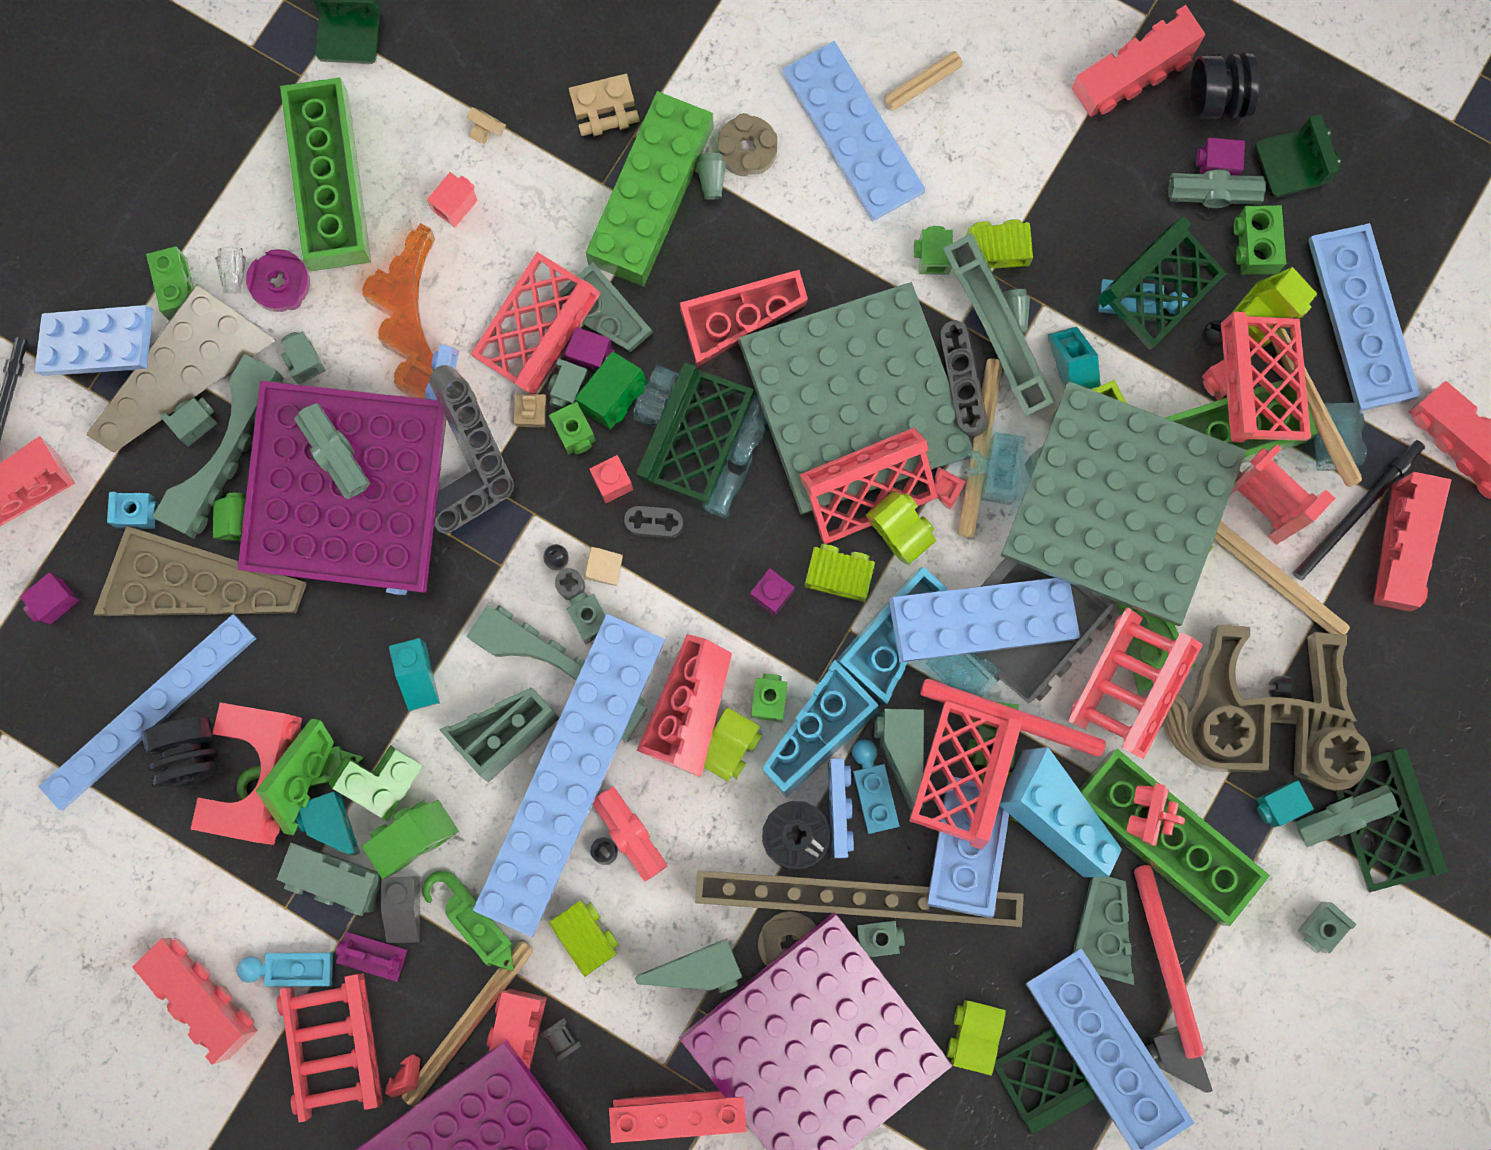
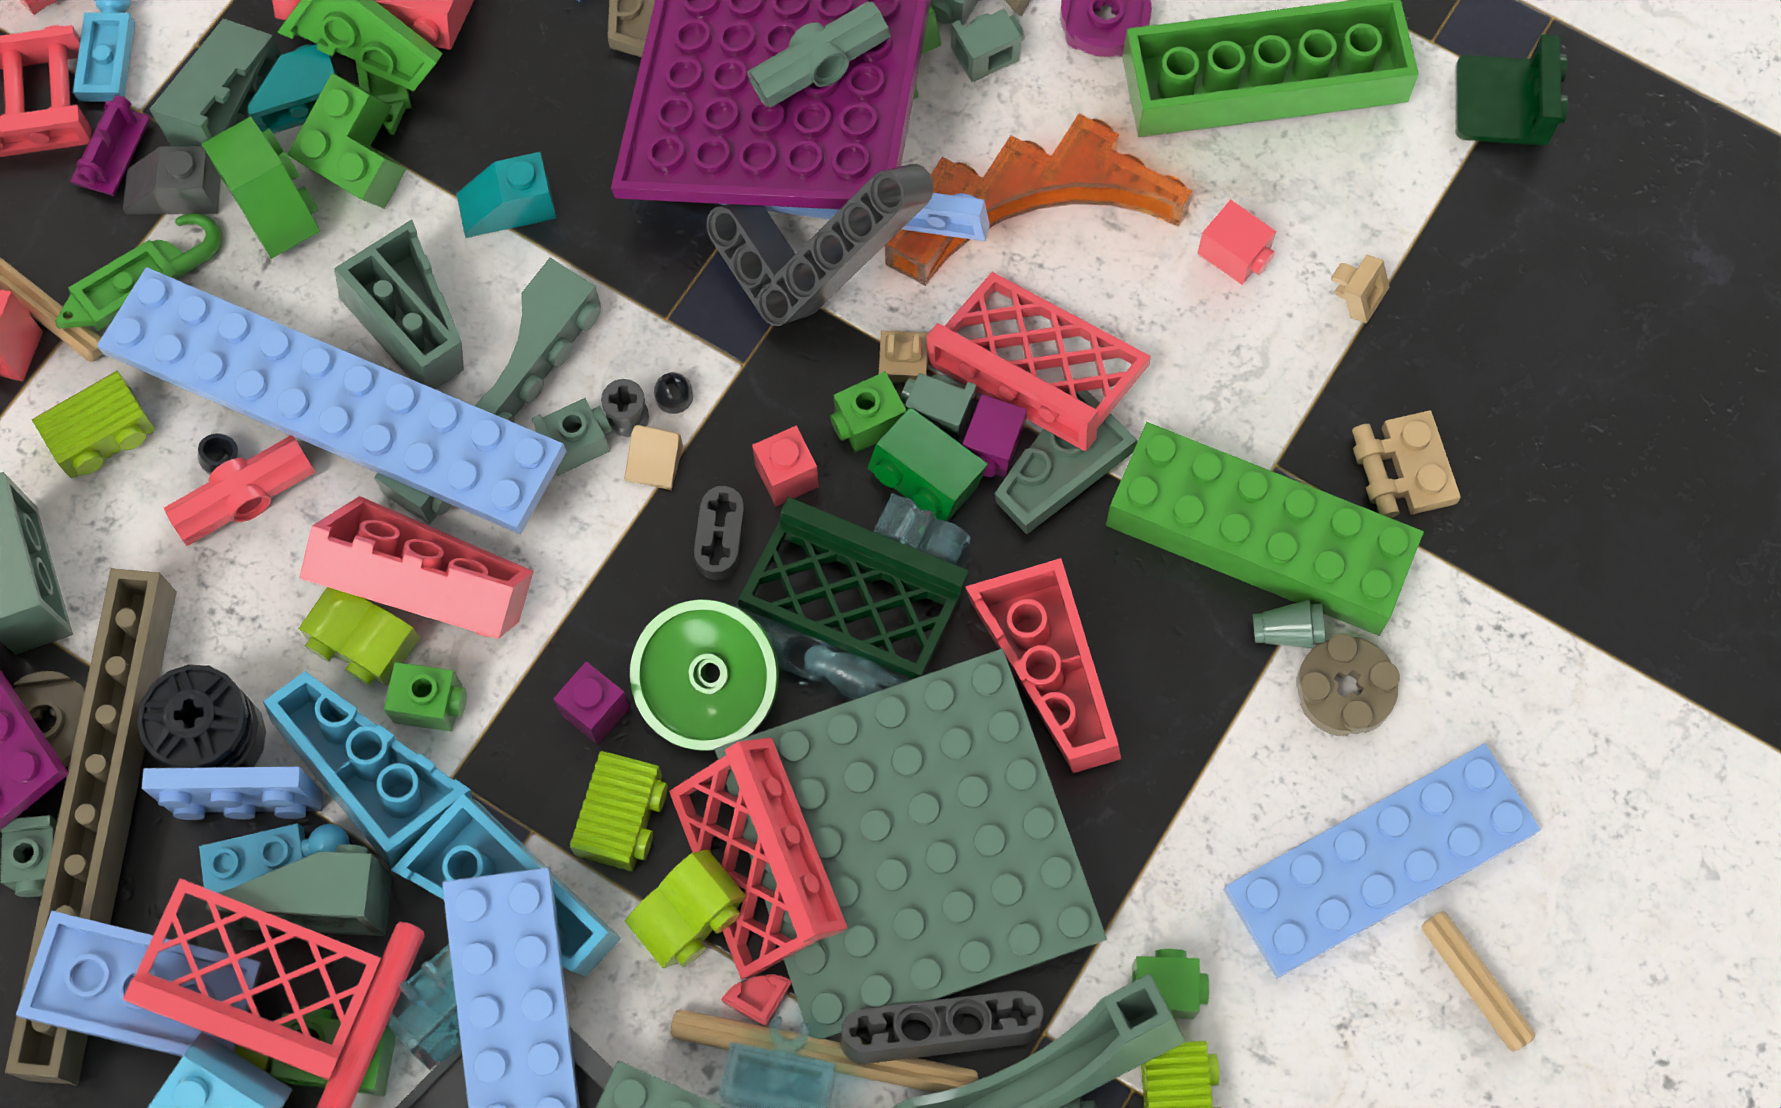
camera: 95 degrees right, 10 degrees down
none -> bright green dish [630,599,779,751]

